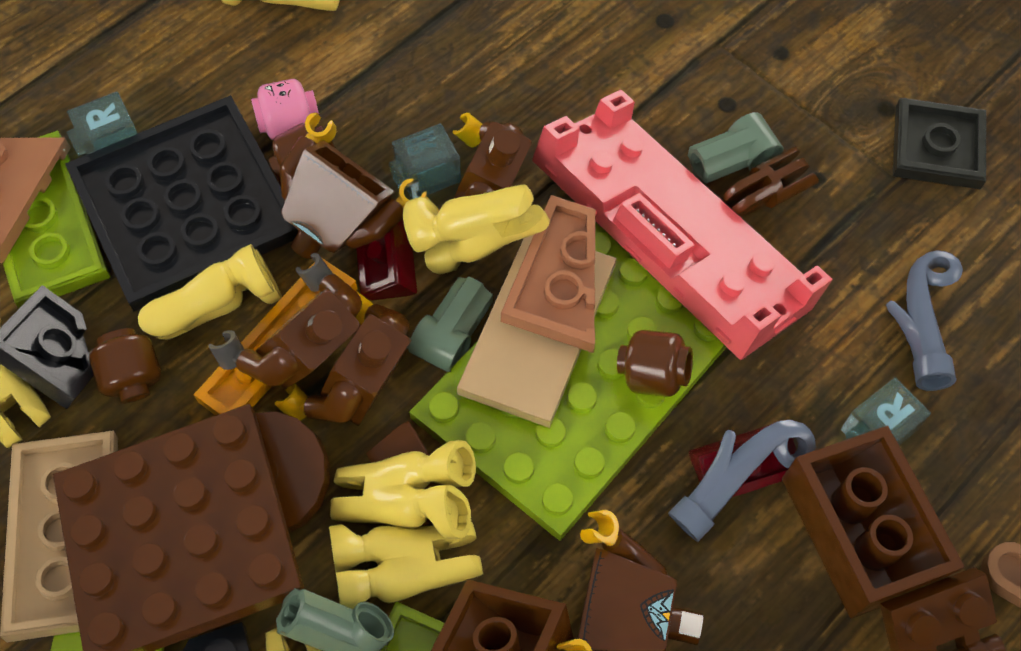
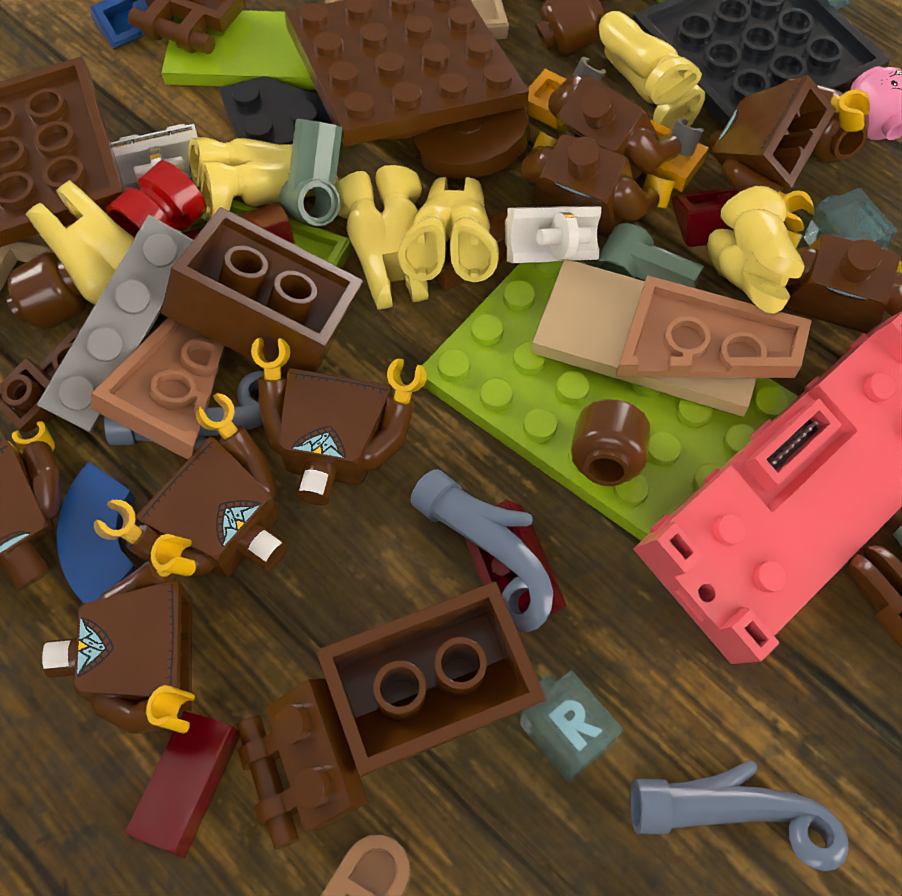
camera: 90 degrees right, 0 degrees up
none -> white hips [505,206,601,263]

